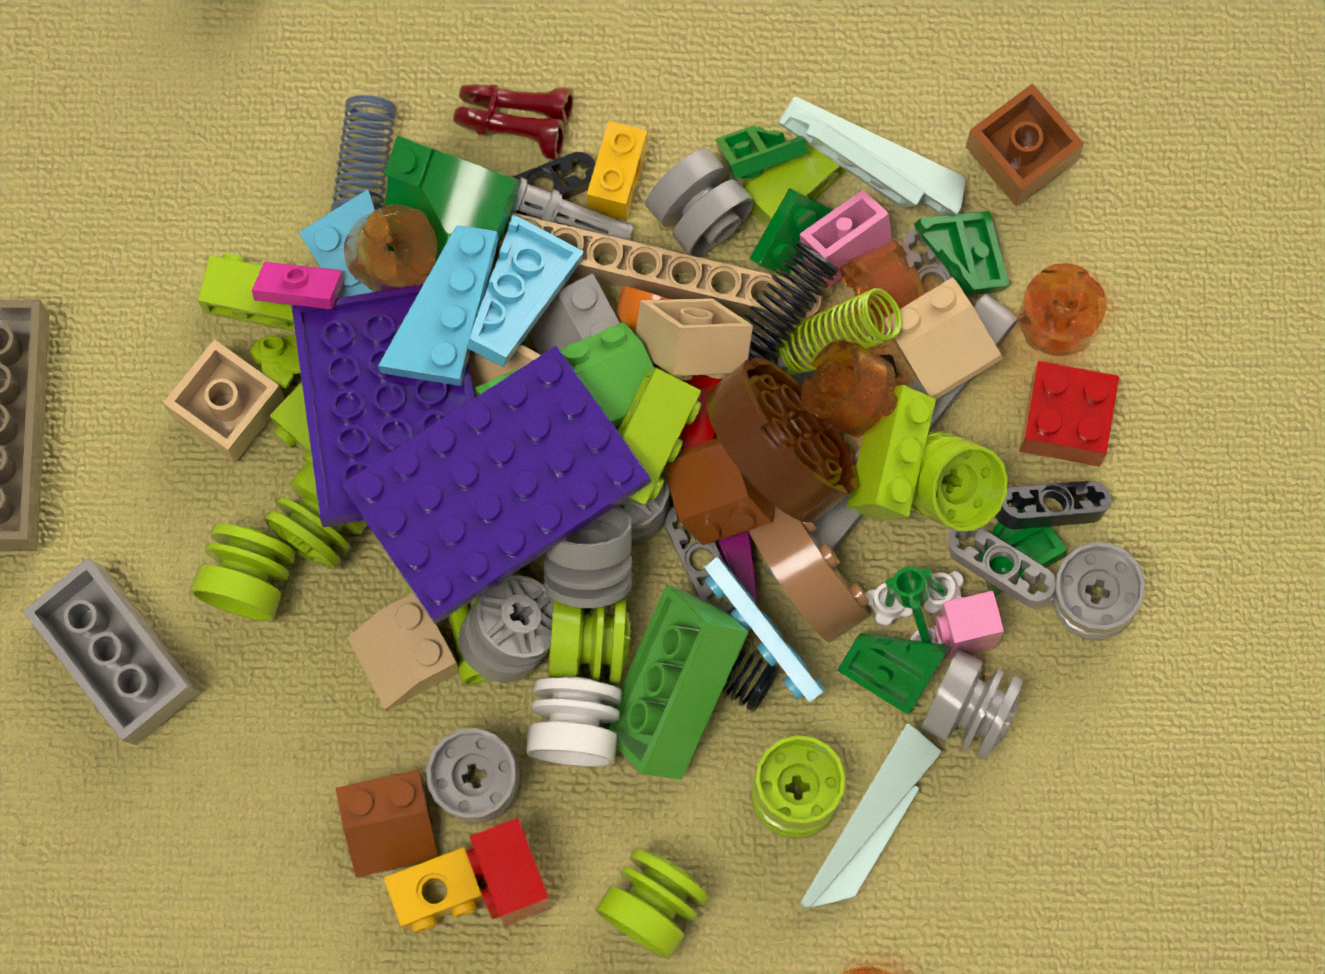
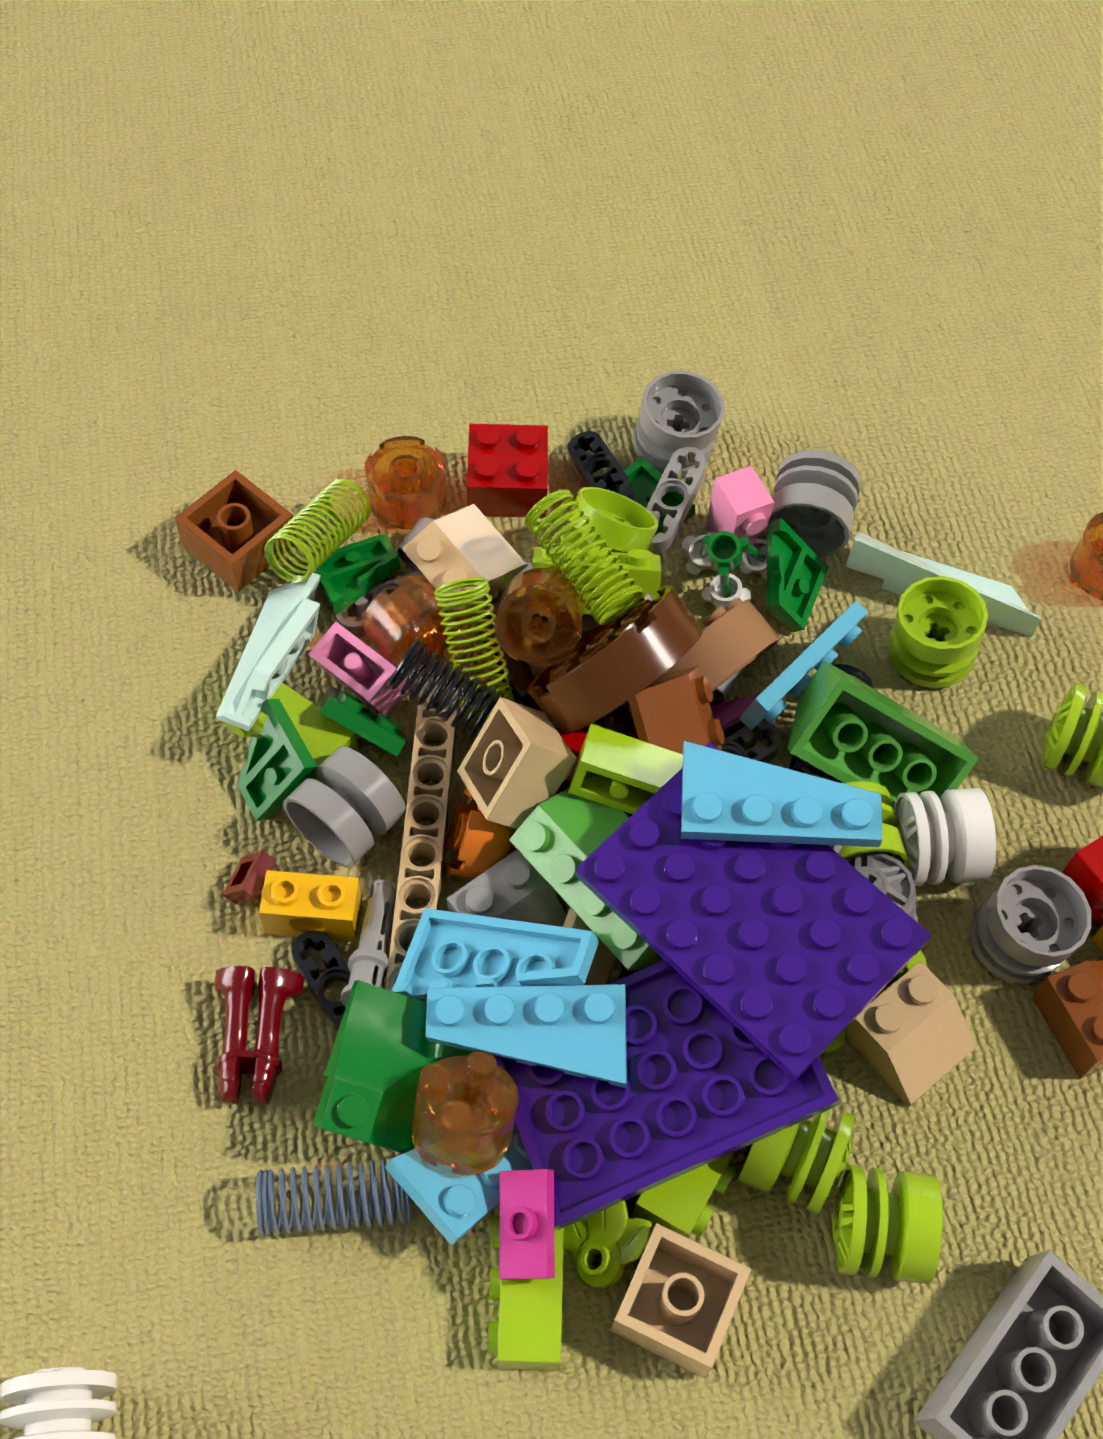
camera: 105 degrees left, 15 degrees down
none -> dark red tile [222,851,276,905]
none -> lime piece [265,479,371,583]
none -> lime piece [524,490,643,625]
none -> medium azure wing [681,741,882,847]

